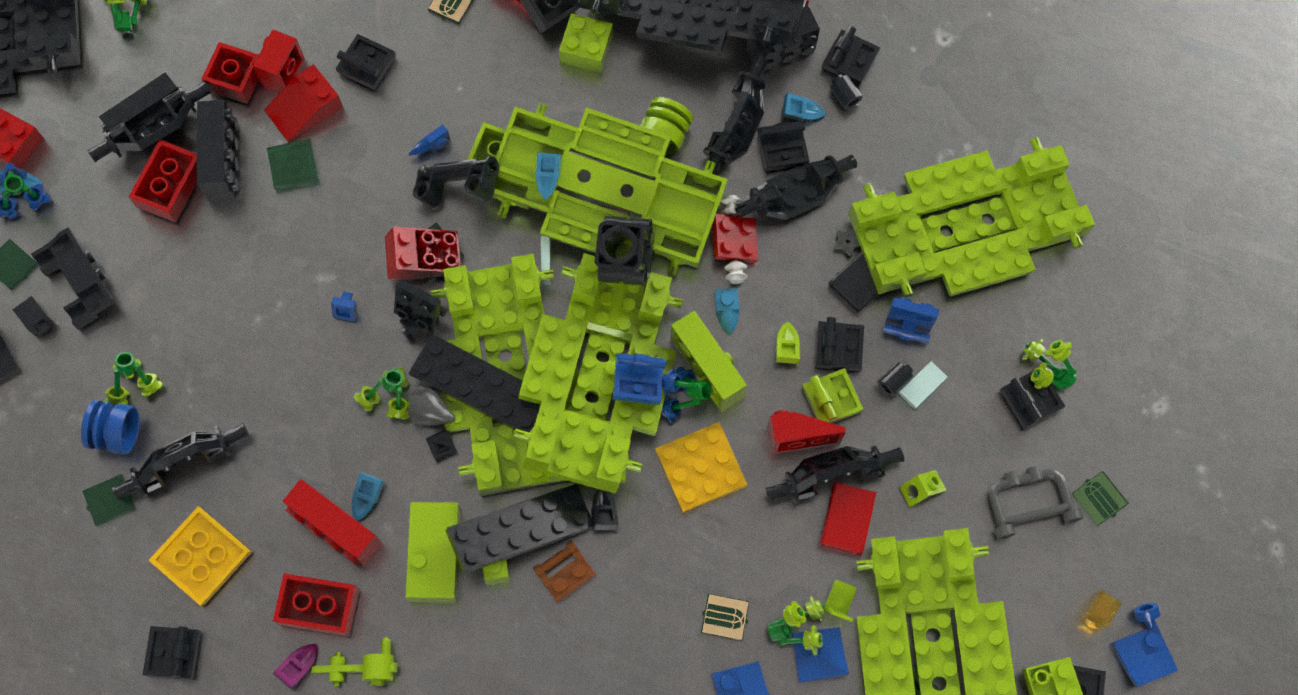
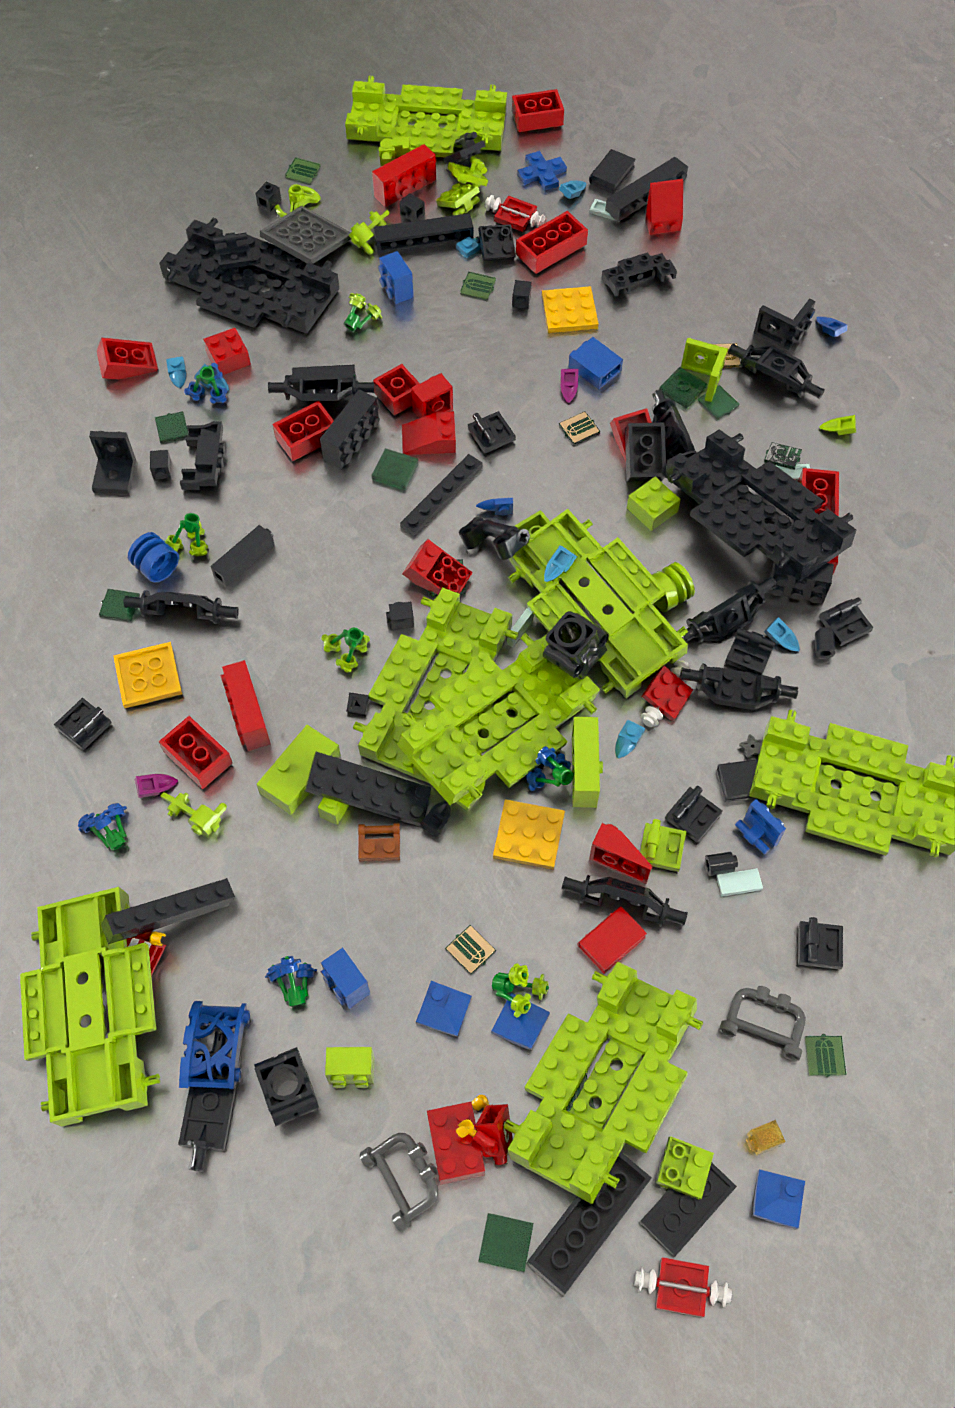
camera: 35 degrees right, 10 degrees down
blue tile [331,292,358,322] -> none
dark azure plate [351,472,384,521] -> none
black plate [394,279,447,334] -> none
dark grey hat [408,386,456,426] -> none
black plate [409,334,541,432] -> none
blue plate [613,353,666,405] -> none
lime plate [775,322,800,364] -> none
lime bracket [824,579,857,622] -> none
lime bracket [900,470,946,507] -> none
lime plant [1022,338,1077,390] -> none
blue tile [1134,603,1161,628] -> none
none -> black brick [211,524,275,587]
none -> black plate [400,454,483,536]

